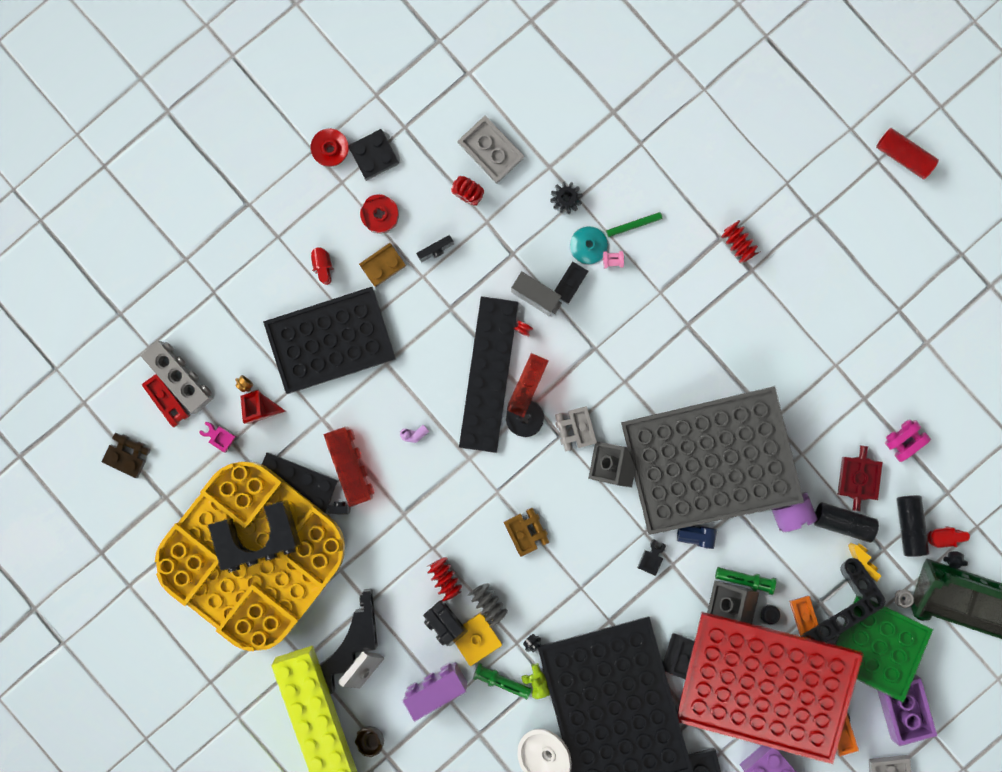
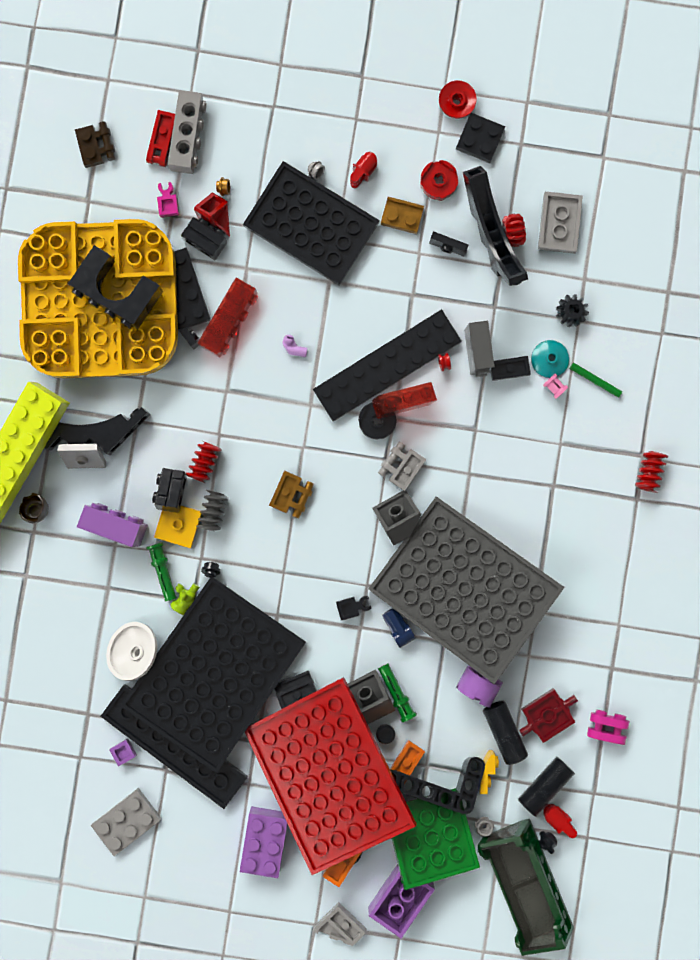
camera: 40 degrees right, 0 degrees up
none -> black brick [181,217,227,261]
none -> light grey plate [308,161,325,180]
none -> black arch [463,166,528,286]

